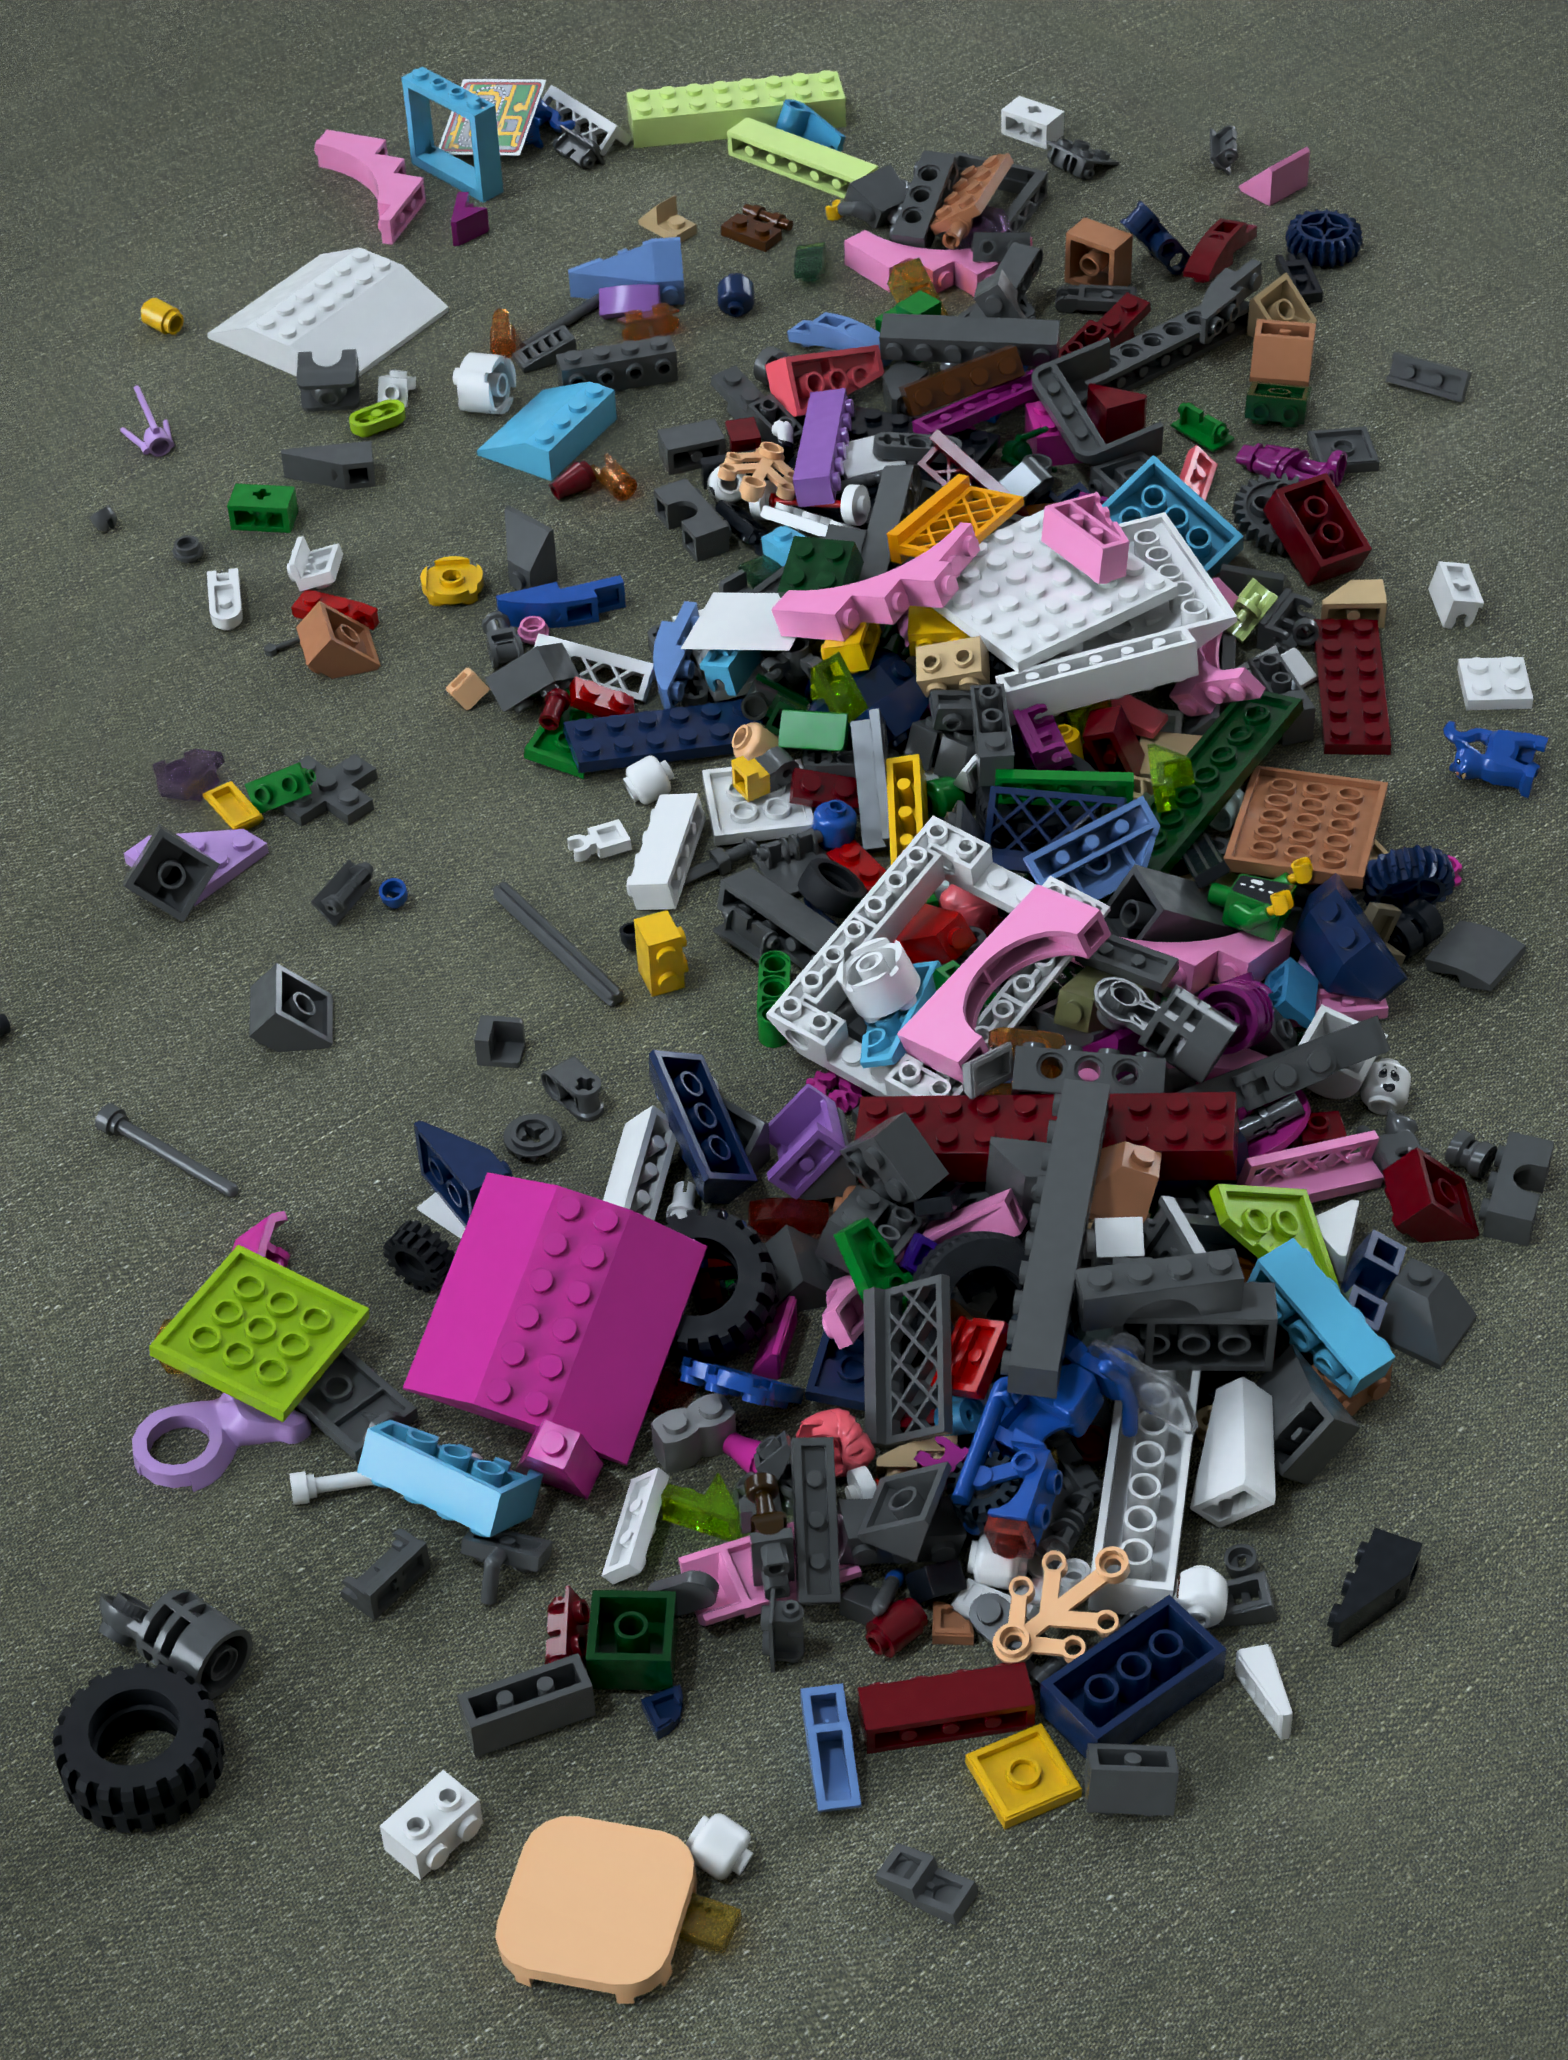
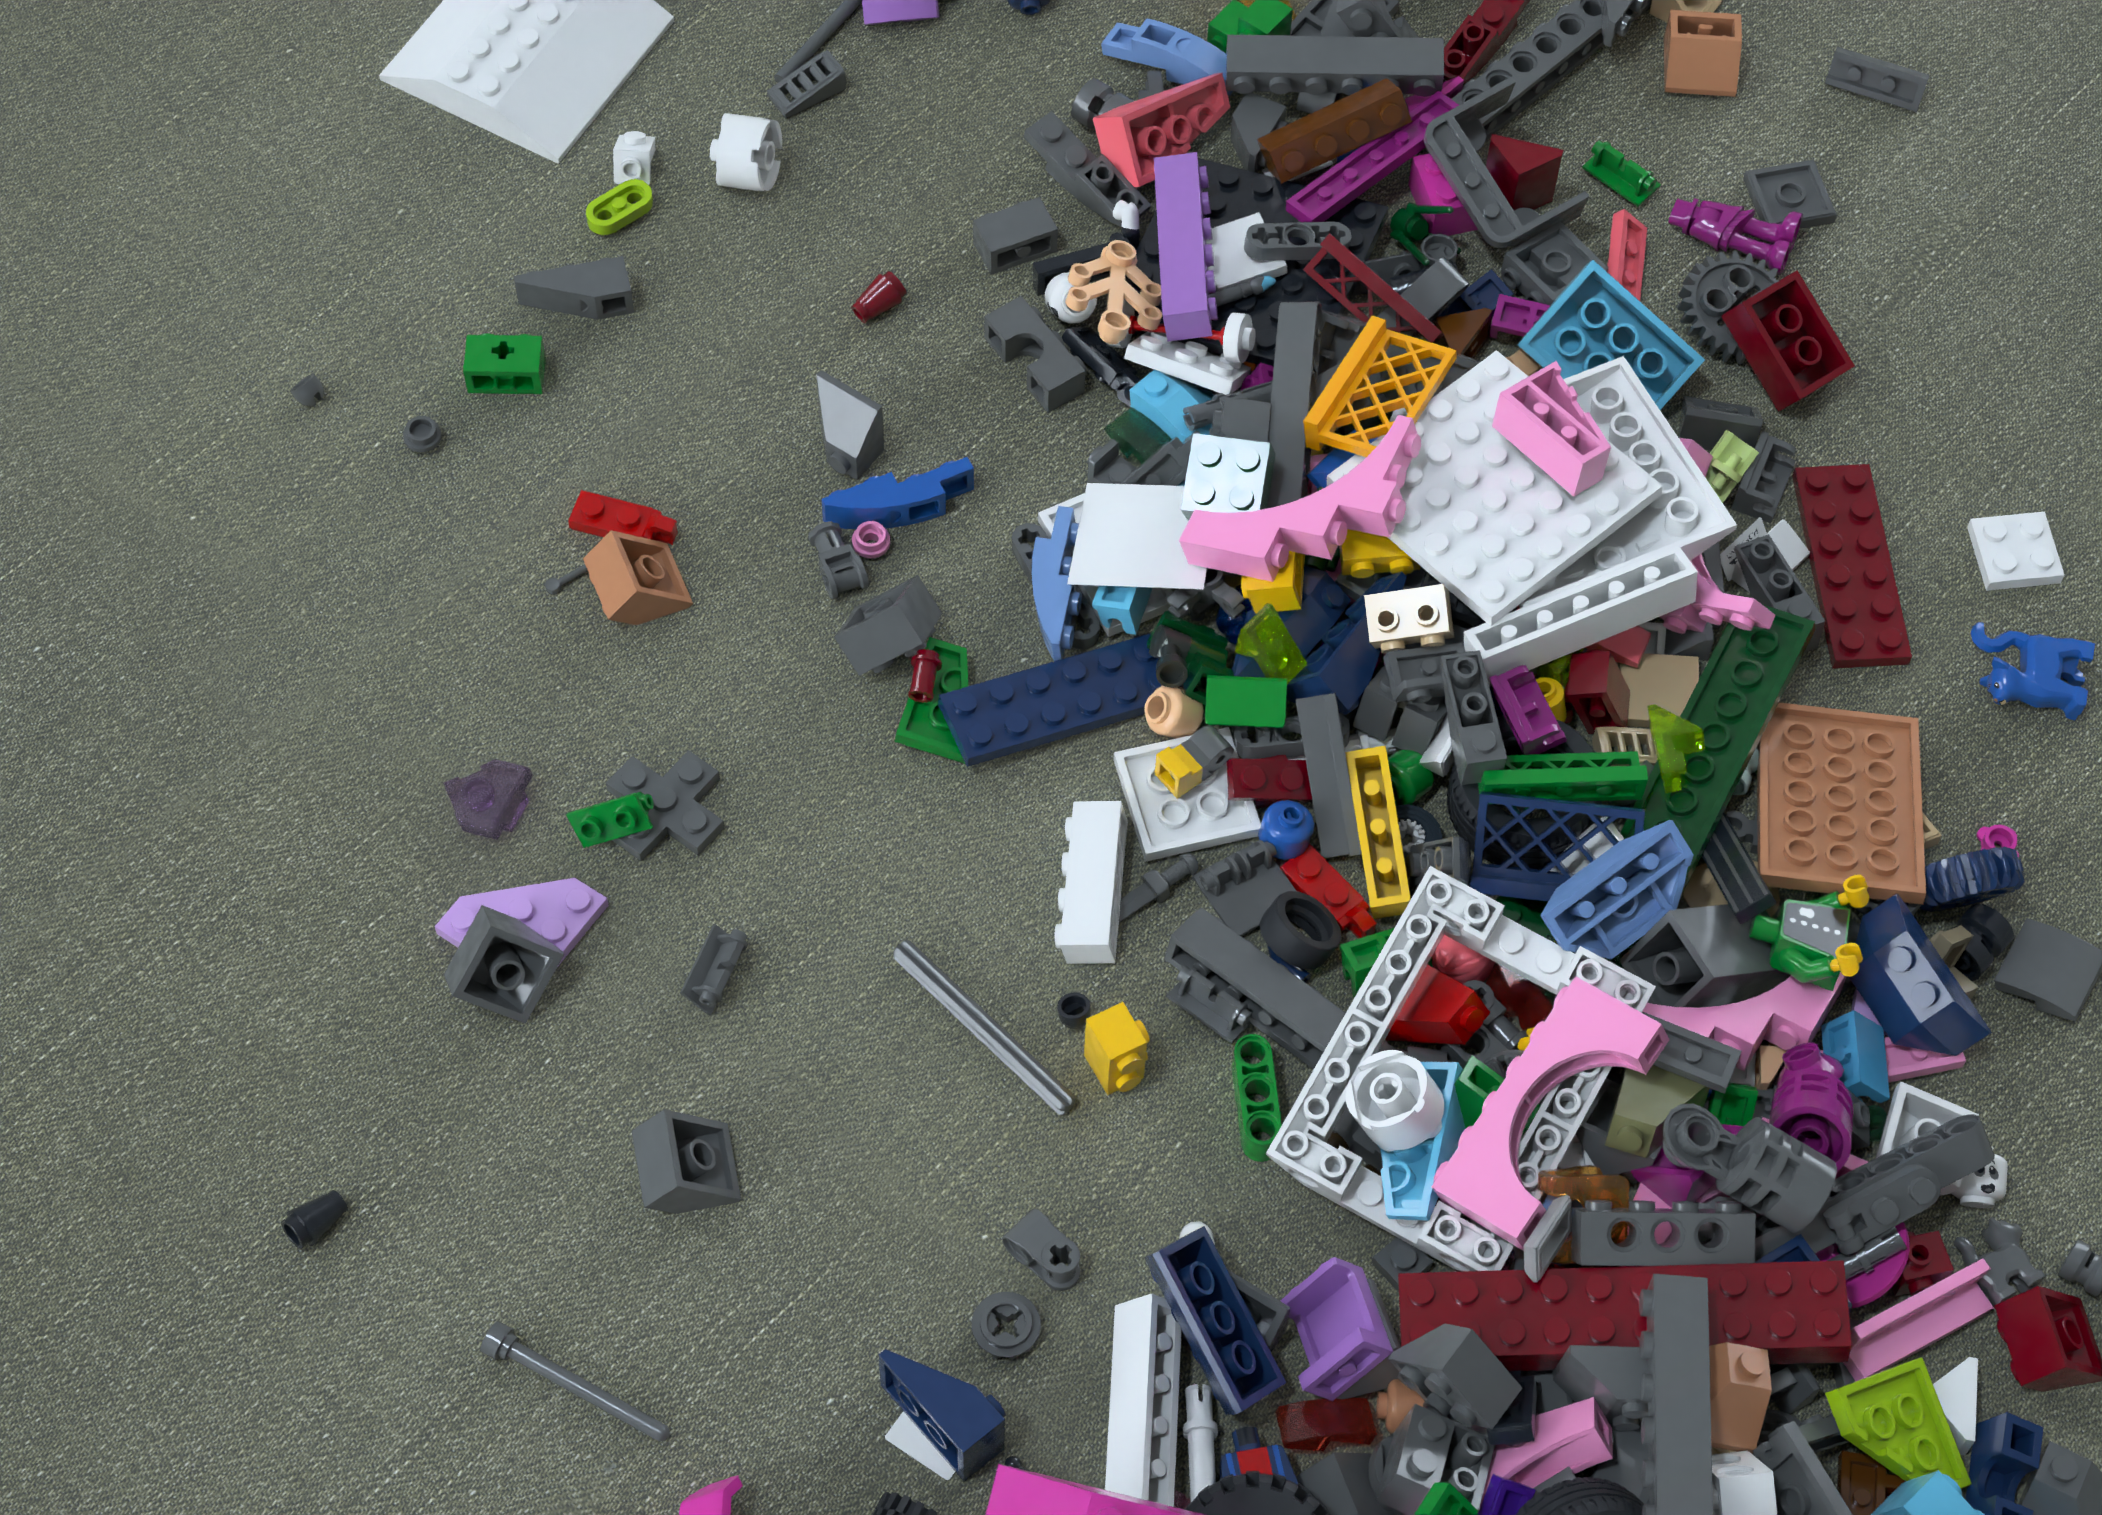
camera: 10 degrees left, 15 degrees up
lavender plant [120,385,175,457] -> none
yellow brick [141,297,184,335] -> none
yellow tile [202,781,264,830] -> none
white plate [207,568,243,630] -> none
white bracket [287,536,343,591] -> none
dark grey piece [297,349,360,412] -> none
blue hinge [379,878,408,908] -> none
yellow plate [420,556,484,606] -> none
light nougat slope [445,667,490,710] -> none
dark grey panel [474,1015,526,1068] -> none
medium azure slope [477,381,617,481] -> none
clear orange hinge [490,308,516,358] -> none
white fence [534,633,656,703] -> none
dark grey brick [556,335,678,391] -> none
white plate [567,819,632,862] -> none
red plate [569,676,635,717] -> none
clear orange hinge [591,453,637,501] -> none
clear orange hinge [617,303,679,341] -> none
white head [622,755,674,805] -> none
dark red panel [725,417,761,453] -> none
dark pink gear [806,1070,862,1113] -> none
dark green plate [1244,381,1312,428] -> none
dark grey hinge [1293,617,1319,646] -> none
tan slope [1320,579,1387,628] -> none
white hinge [1428,561,1484,629] -> none

